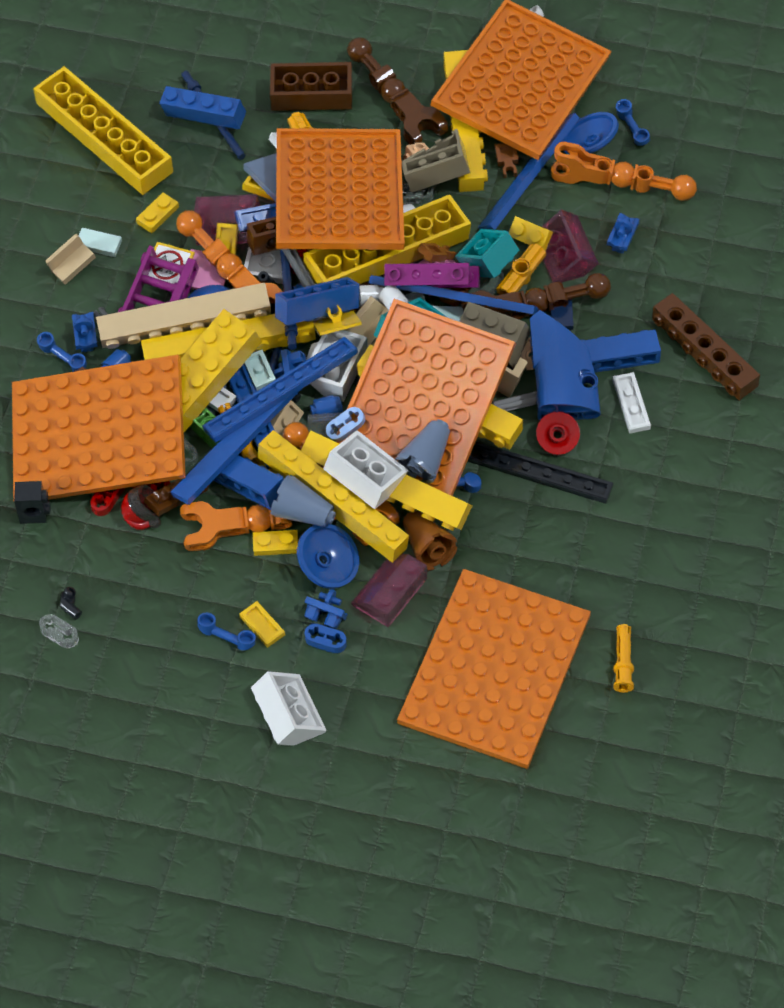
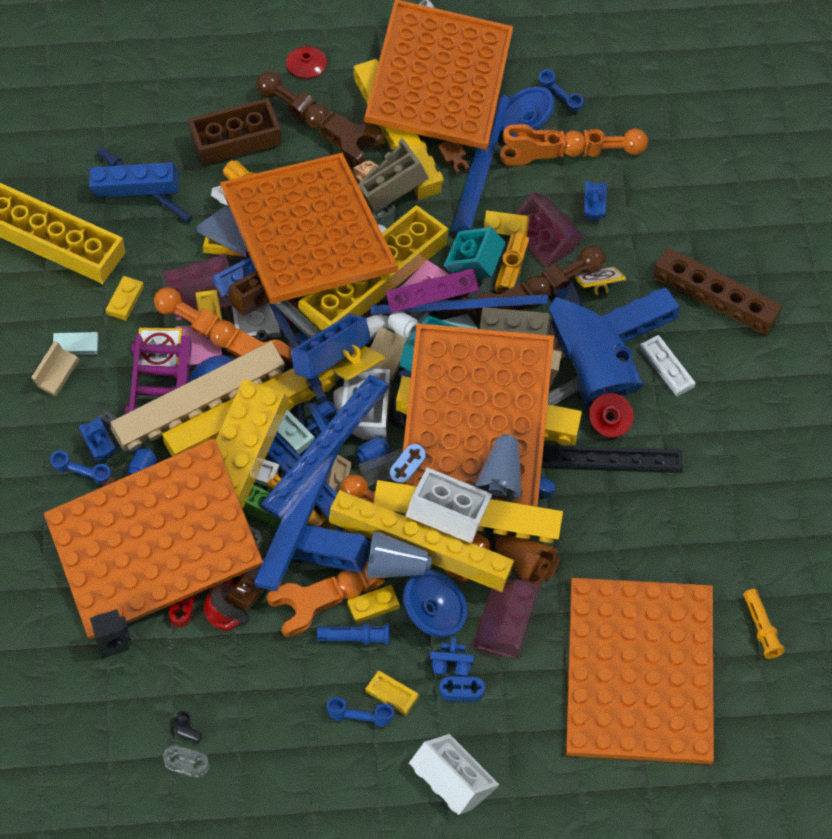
camera: 20 degrees left, 0 degrees up
dark orange plate [418,243,456,263] -> none
none -> red dish [286,46,327,79]
none -> blue pin [317,623,390,645]
none -> piece [573,267,626,295]

